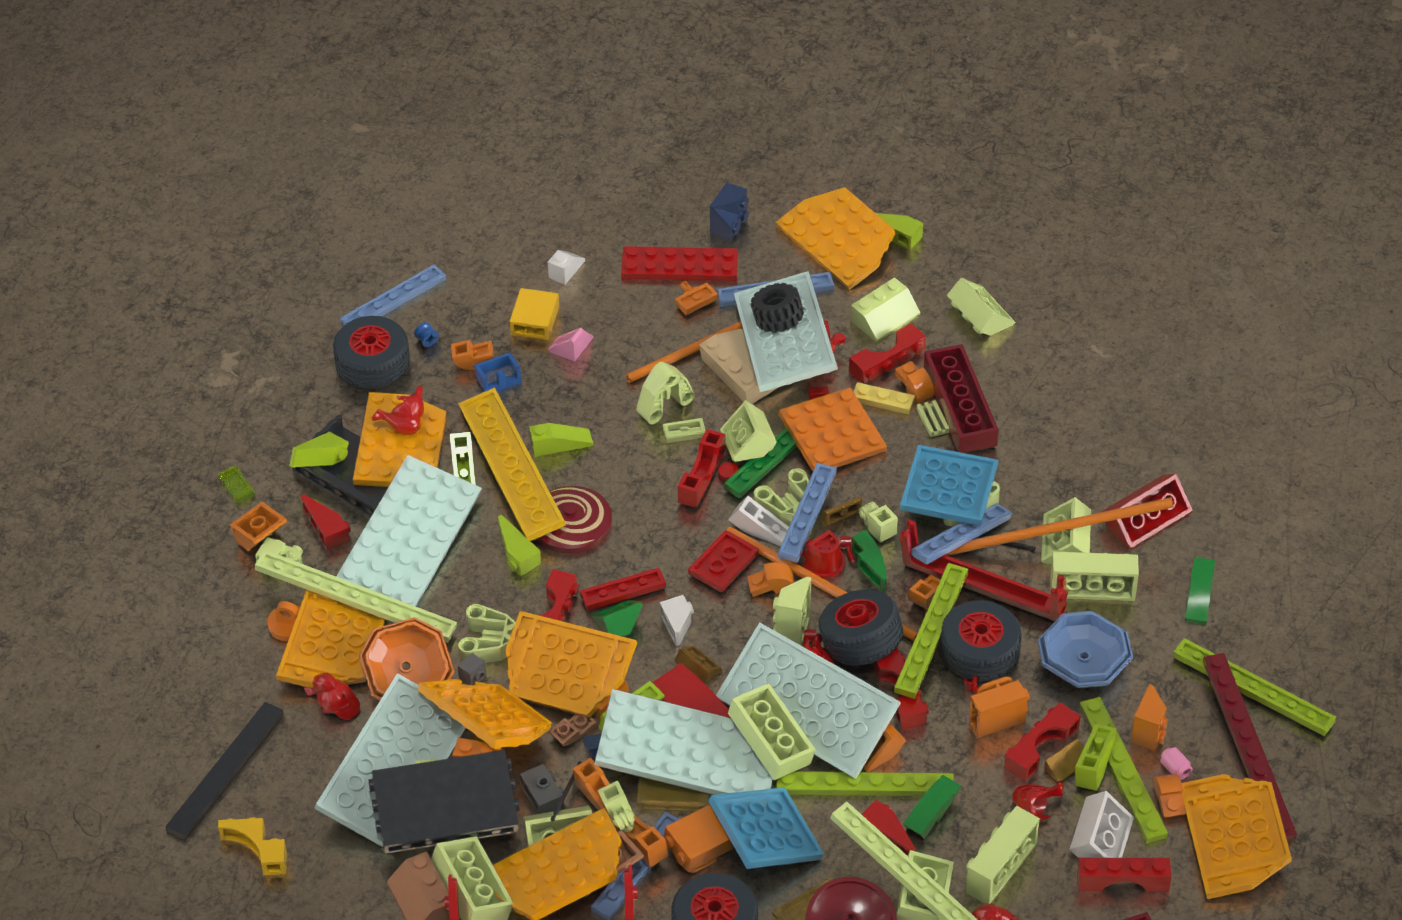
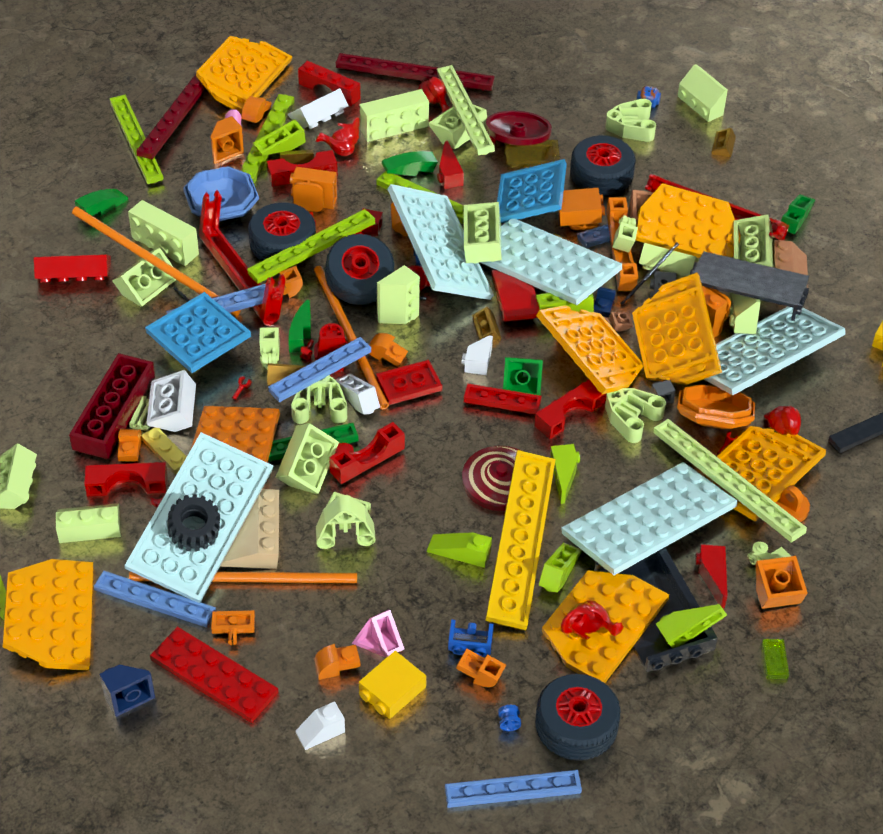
camera: 150 degrees left, 0 degrees up
none -> white slope [146,370,196,432]
none -> red hand [232,376,252,400]
none -> orange brick [314,644,361,680]

